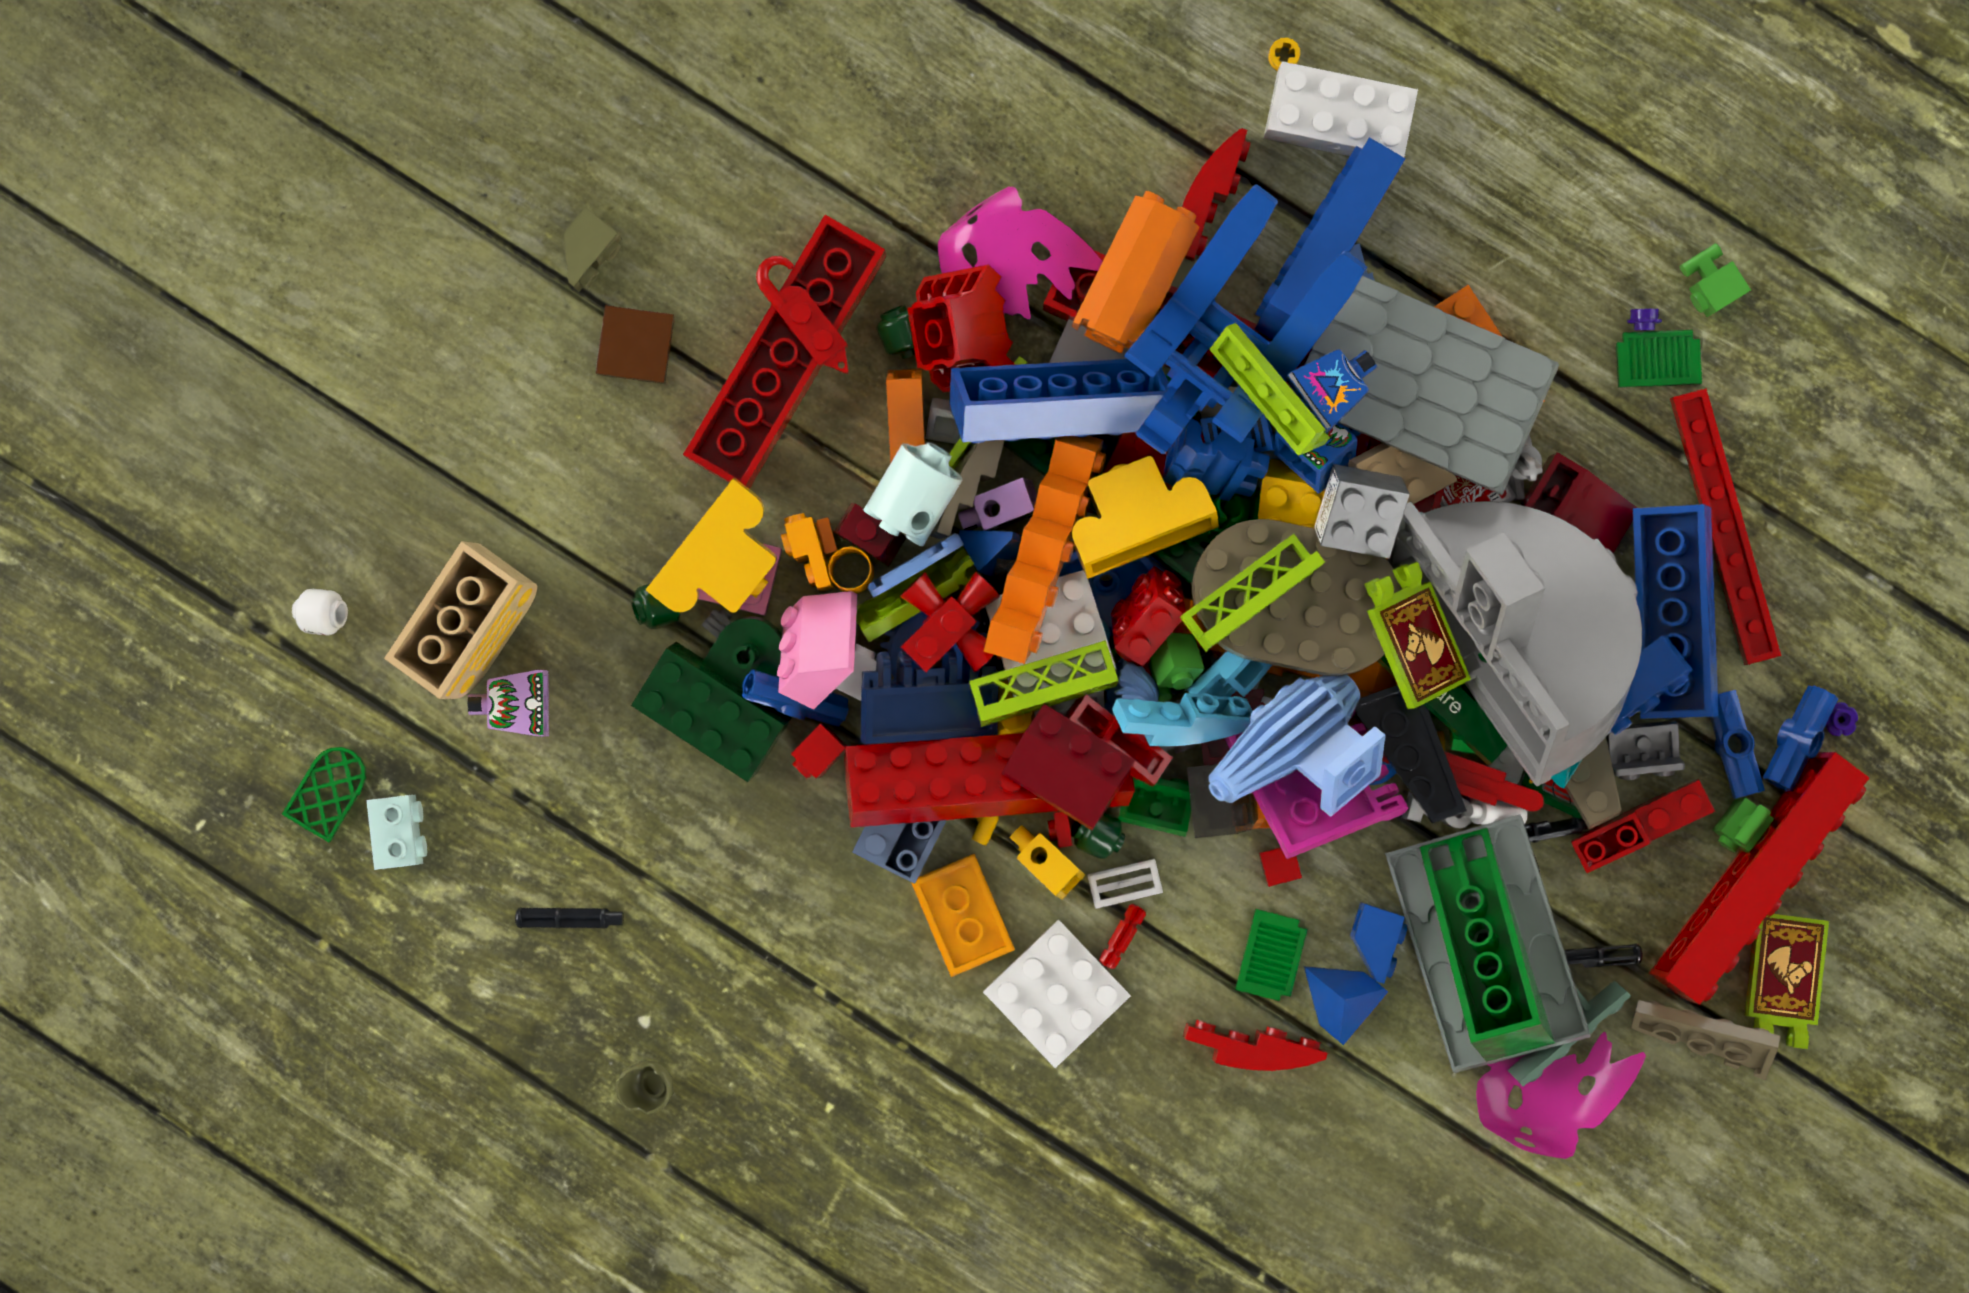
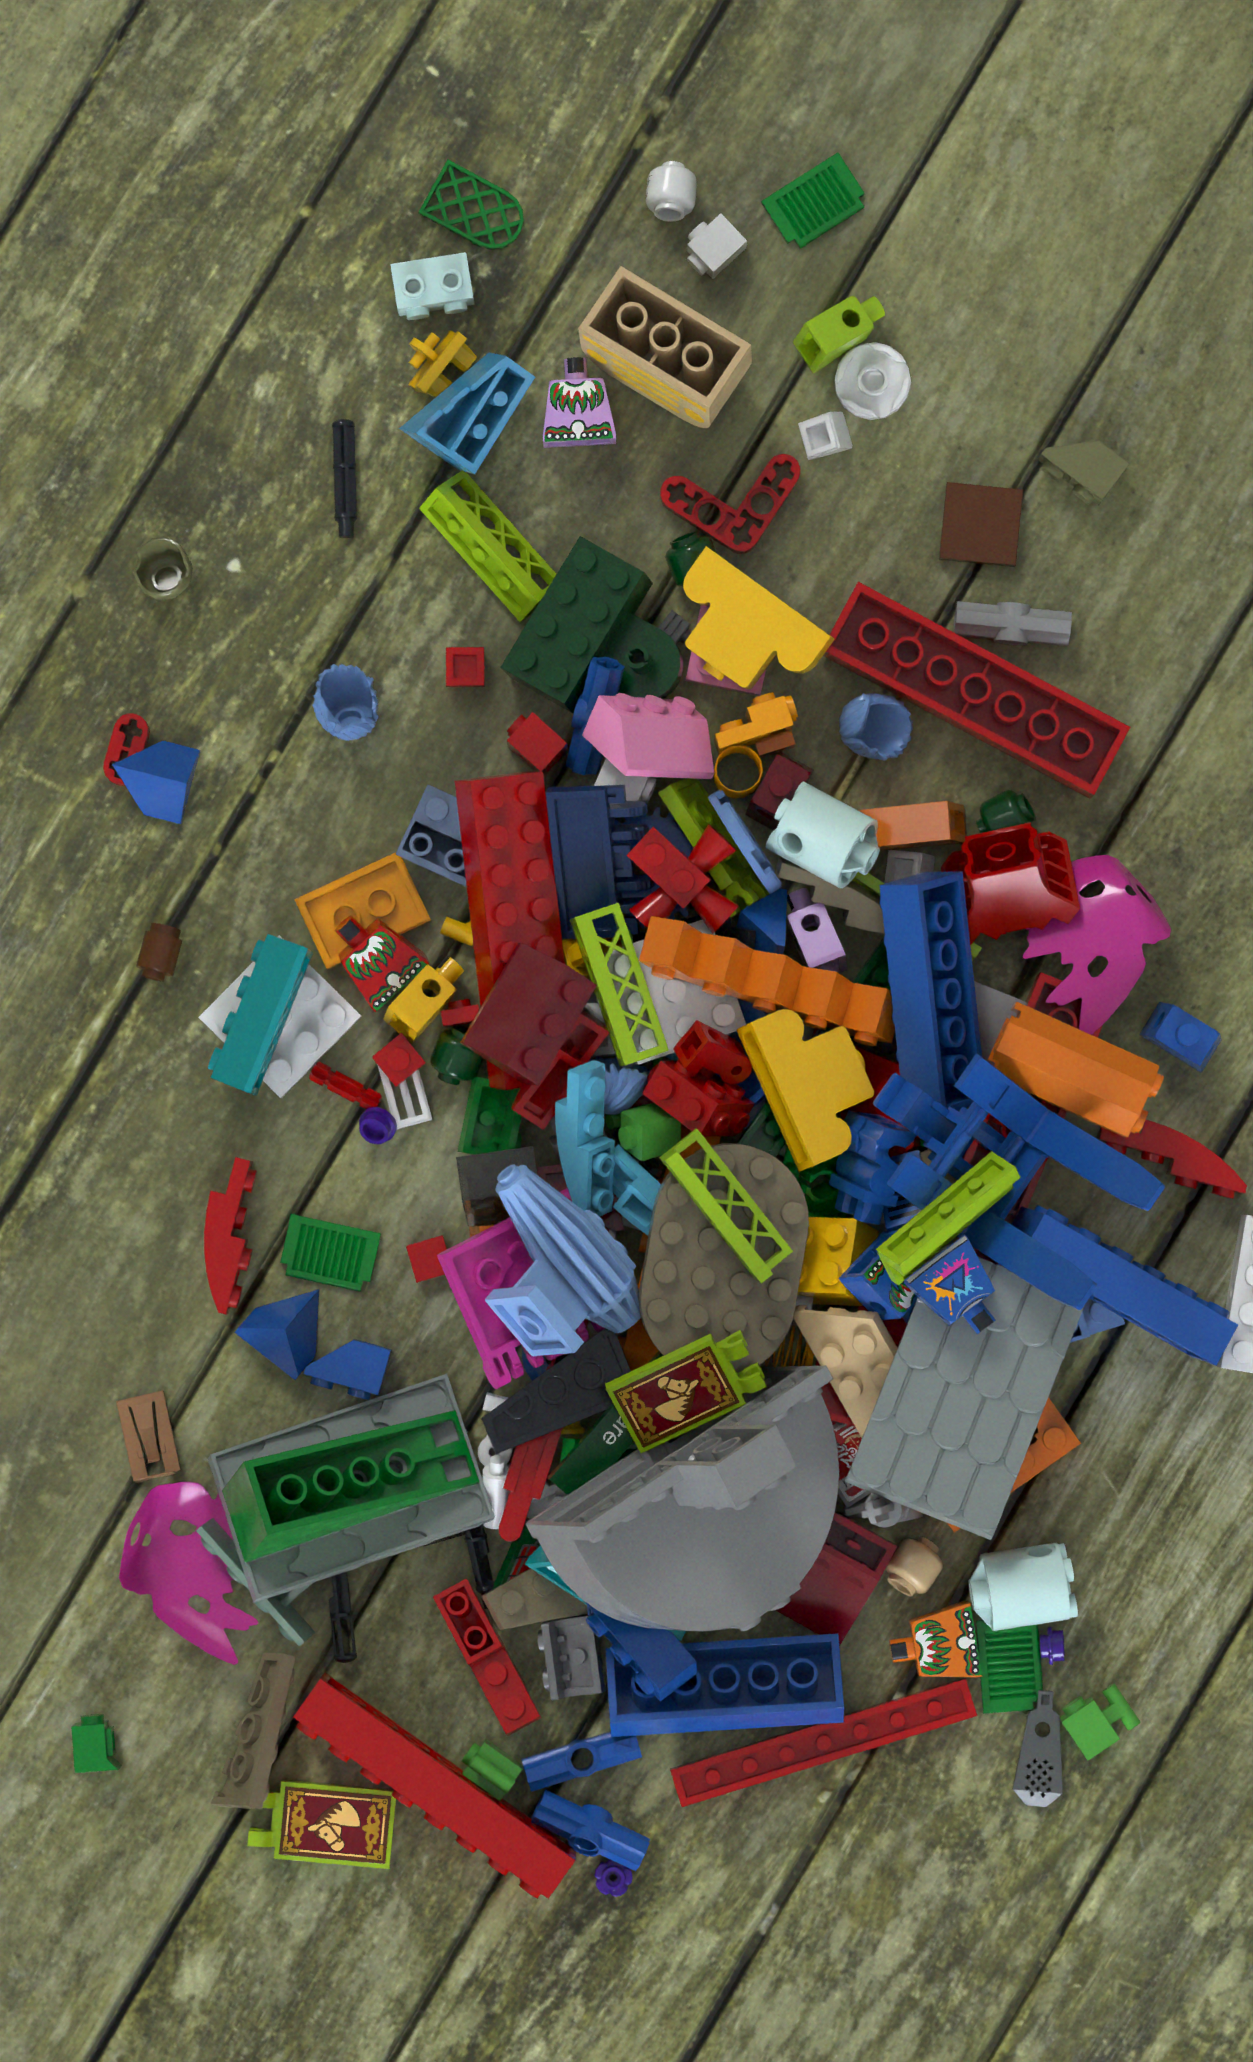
camera: 85 degrees right, 0 degrees up
red plate [756,256,849,374] -> none
brick [1314,464,1410,558] -> none
none -> green window [71,1714,122,1773]
none -> red beam [103,713,150,786]
none -> blue slope [112,741,200,824]
none -> medium nougat piece [116,1391,182,1483]
none -> reddish brown brick [136,923,182,982]
none -> teal slope [208,934,313,1096]
none -> medium blue hair [312,664,379,741]
none -> torso [335,915,429,1012]
none -> dark purple plate [359,1107,397,1144]
none -> red plate [372,1033,426,1087]
none -> dark azure wedge [399,352,535,474]
none -> yellow hips [408,330,477,398]
none -> lime fence [419,471,556,622]
none -> red plate [446,647,485,687]
none -> red beam [660,454,800,554]
none -> red leg [673,1020,752,1084]
none -> white brick [687,213,747,279]
none -> green window [761,152,865,249]
none -> lime torso [793,295,885,374]
none -> white slope [798,412,852,460]
none -> white tile [834,342,911,420]
none -> medium blue hair [839,693,913,761]
none -> tan head [886,1537,943,1597]
none -> torso [889,1601,982,1677]
none -> light grey piece [953,601,1072,646]
none -> light aqua cylinder [968,1543,1078,1631]
none -> dark grey piece [1012,1690,1063,1807]
none -> blue torso [1139,1002,1222,1073]

